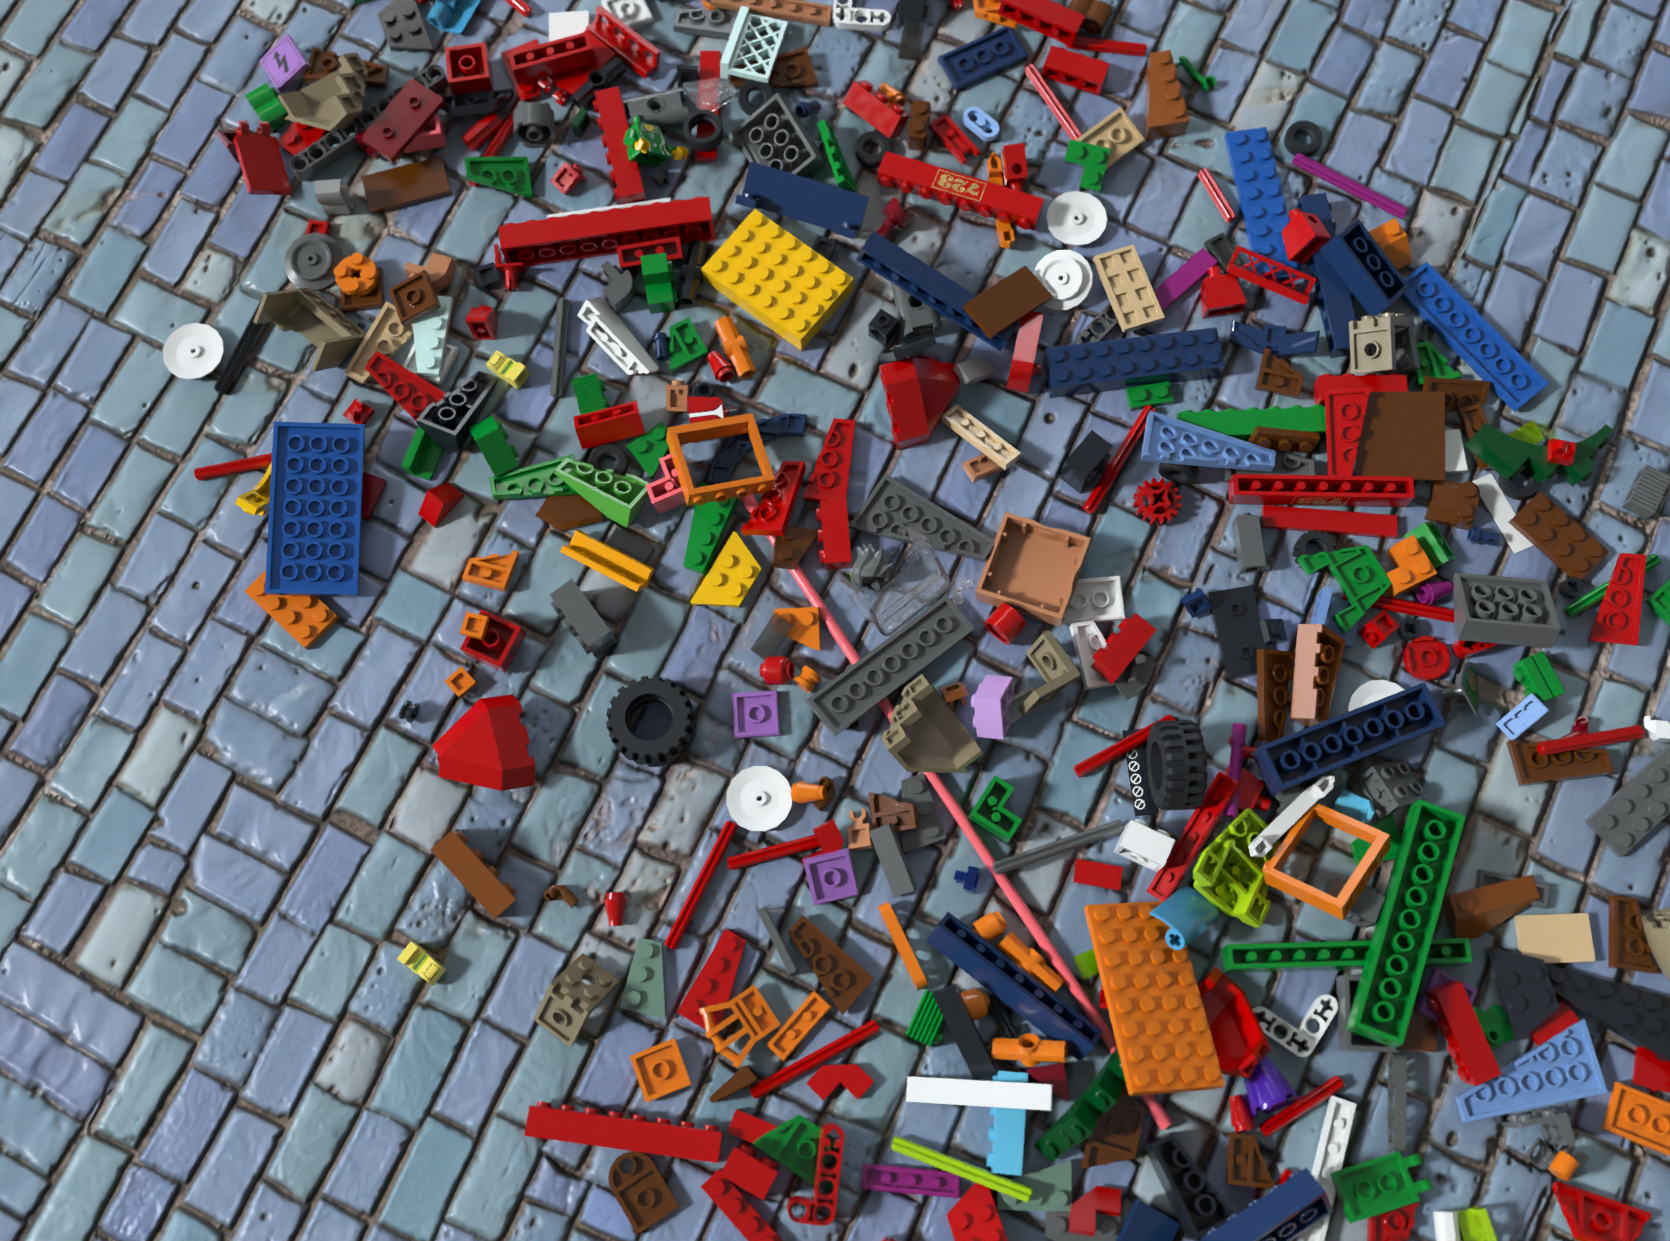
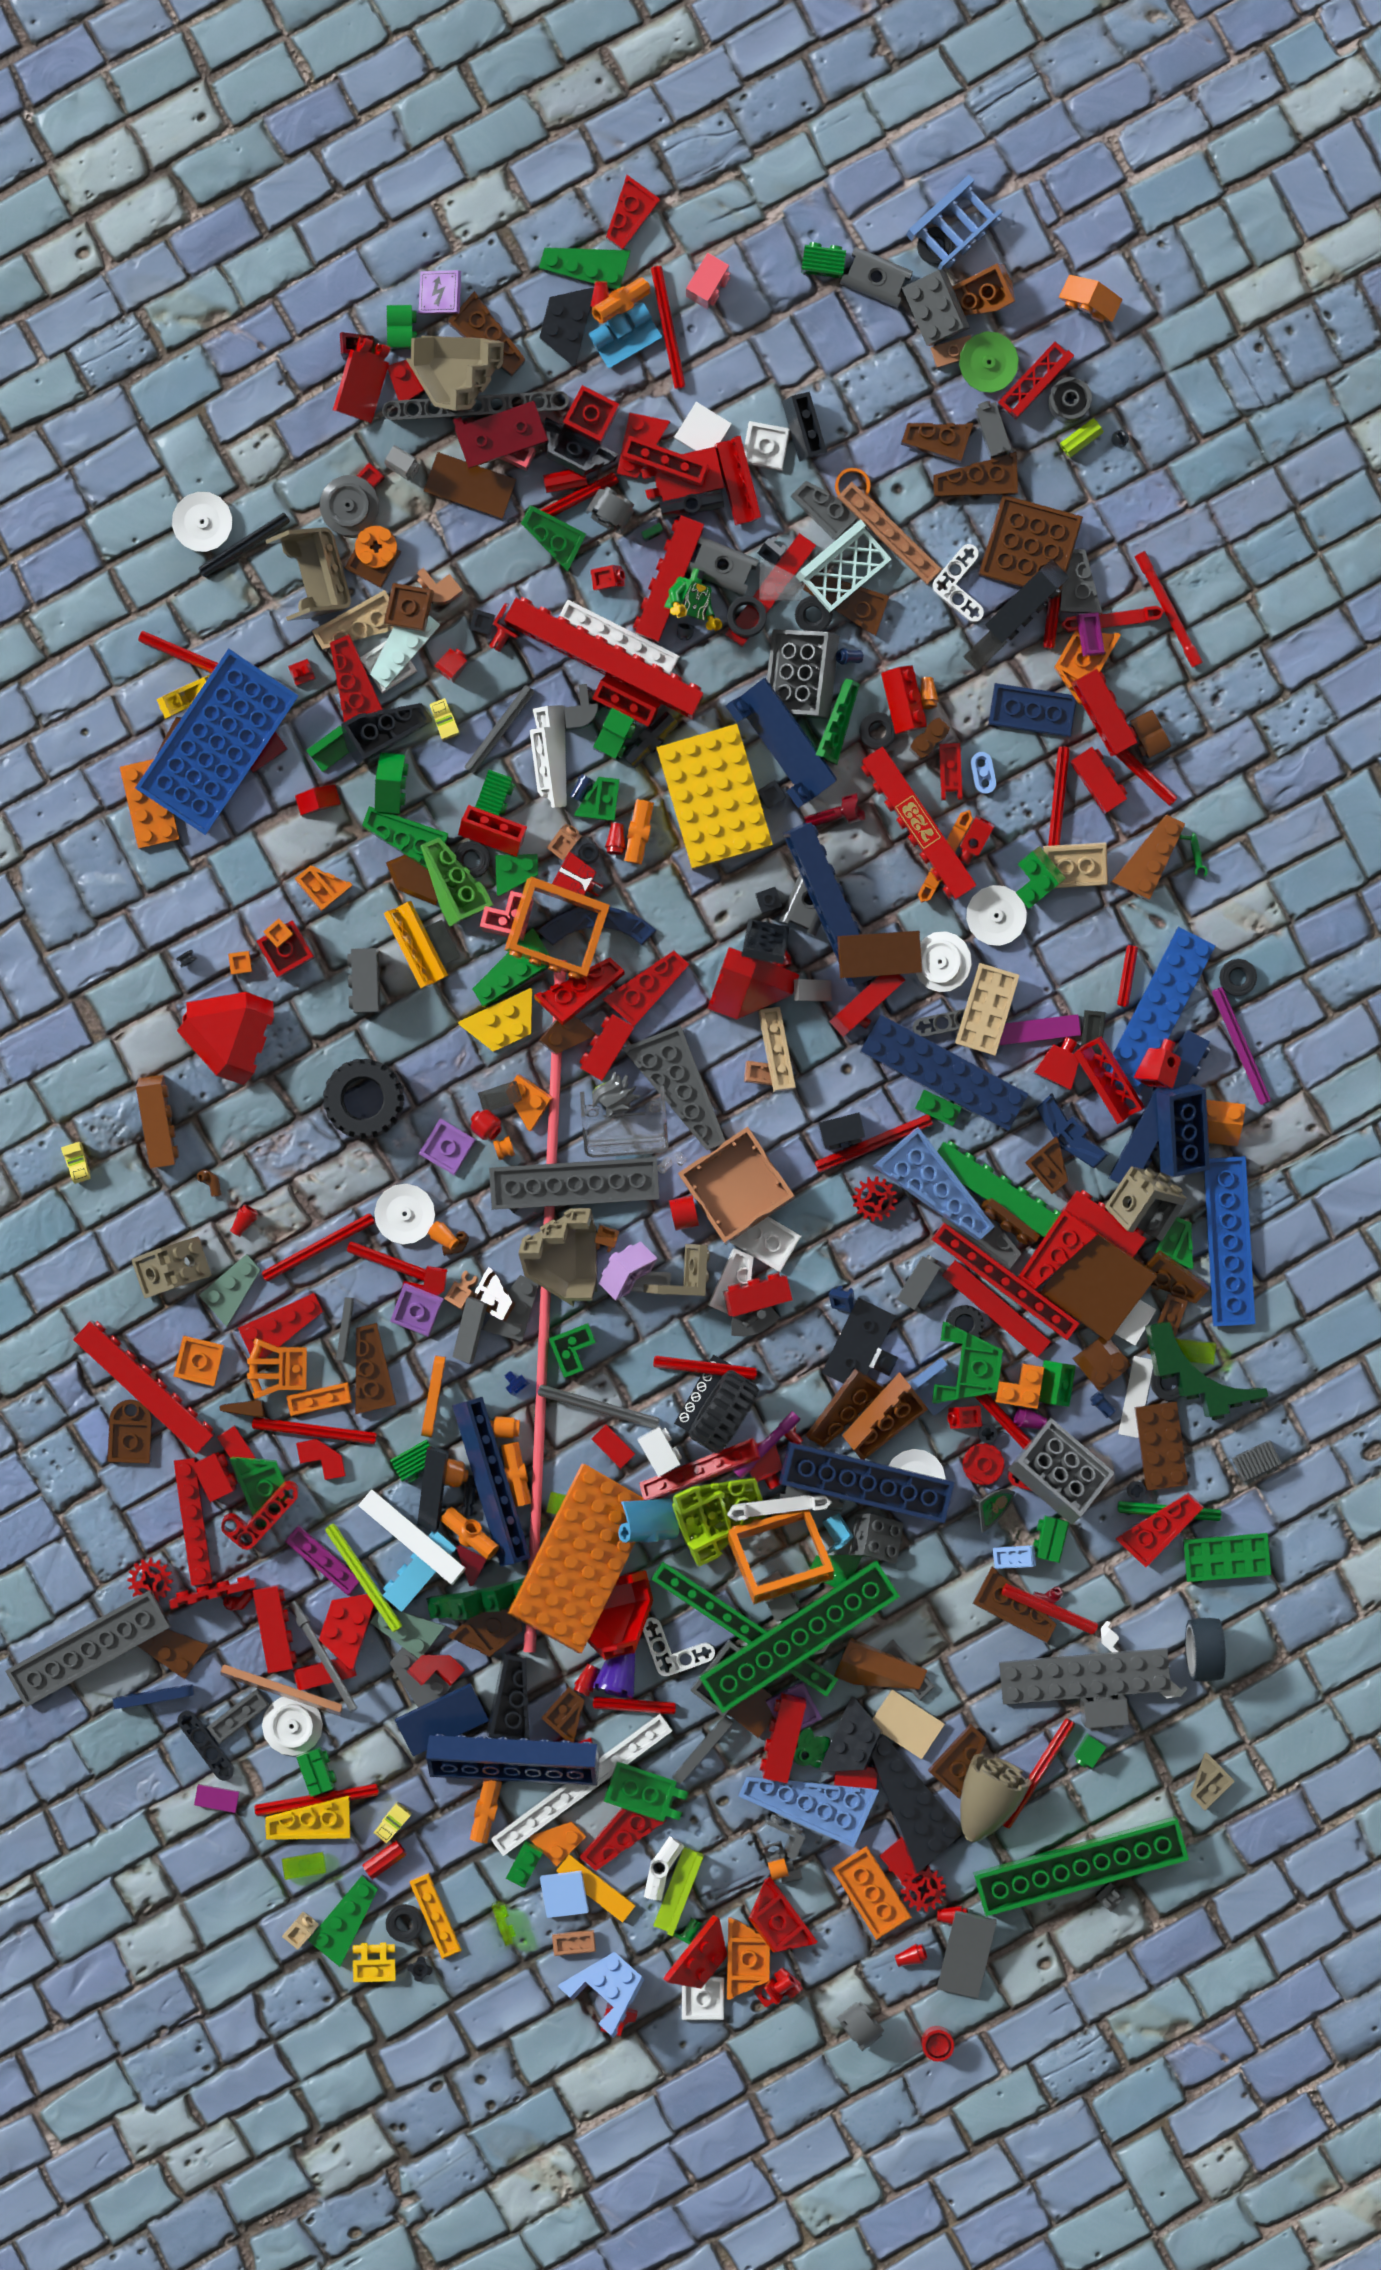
camera: 30 degrees right, 15 degrees up
red tile [1547,438,1576,466] -> none

